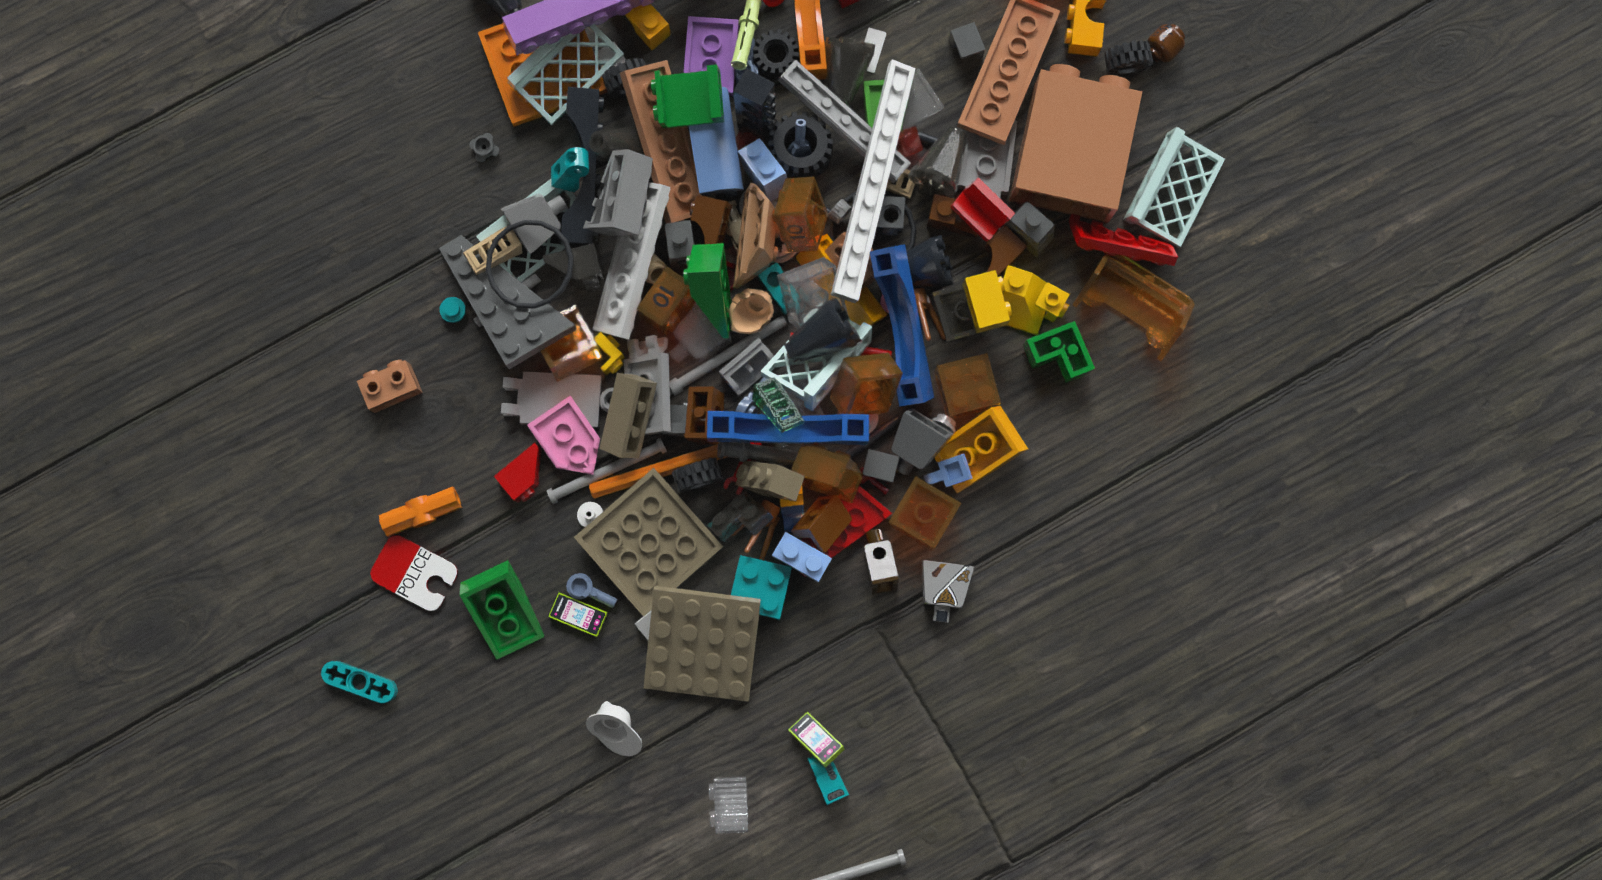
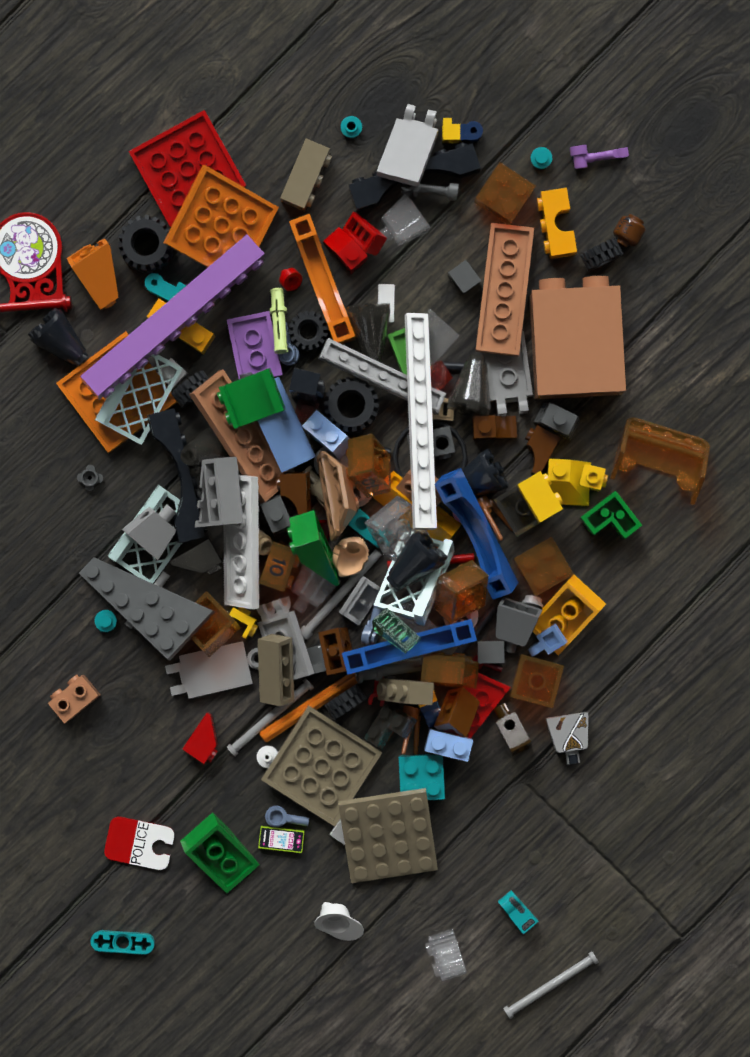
camera: 10 degrees left, 5 degrees up
orange piece [379,487,462,537] -> none
tan slope [463,225,522,275] -> none
black piece [486,220,574,309] -> none
bright pink tile [527,396,600,475] -> none
teal leg [551,147,589,193] -> none
sand blue plate [787,119,812,158] -> none
tile [788,712,845,768] -> none
light grey axle [828,199,852,224] -> none
red panel [951,177,1015,242] -> none
red wing [1069,213,1178,266] -> none
light aqua fence [1123,127,1225,248] -> none

